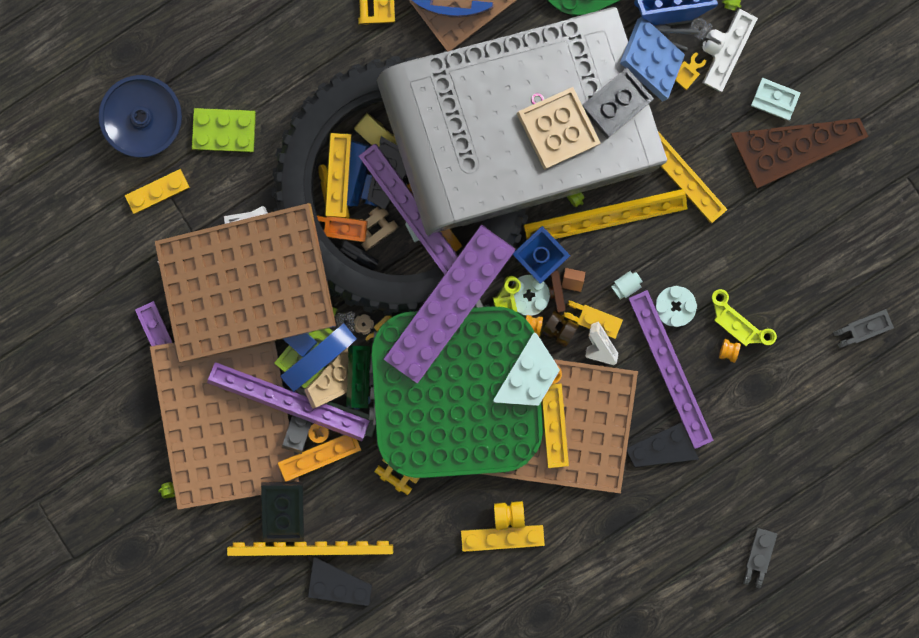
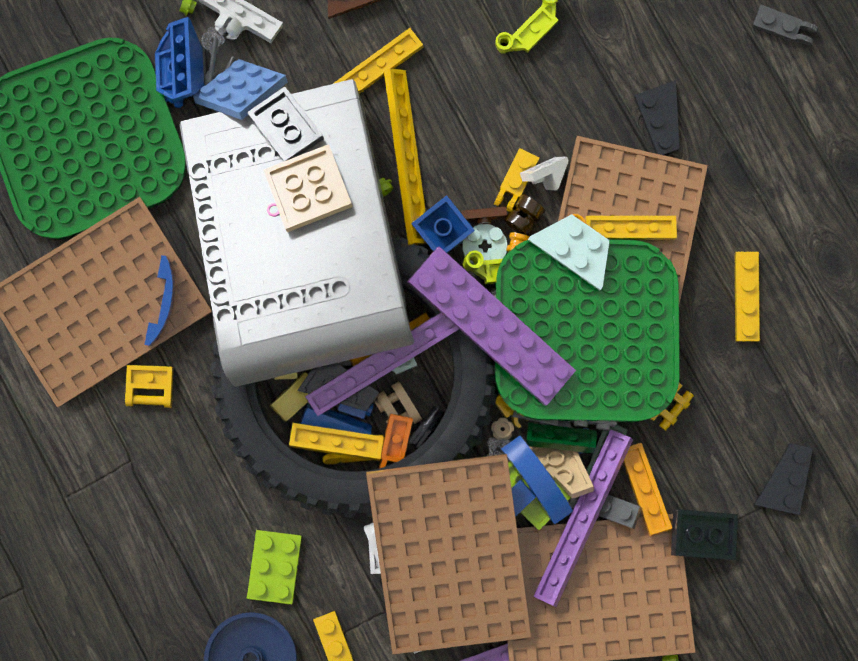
camera: 85 degrees left, 5 degrees down
yellow plate [227,541,393,556] -> none
light orange wheel [308,424,330,443] -> none
yellow wheel [494,501,525,530] -> none
nougat slope [561,268,585,292] -> none
light aqua brick [611,271,643,300] -> none
medium lavender plate [628,290,714,449] -> none
light aqua plate [655,286,697,327] -> none
yellow plate [675,52,706,90] -> none
light orange wheel [719,339,741,363] -> none

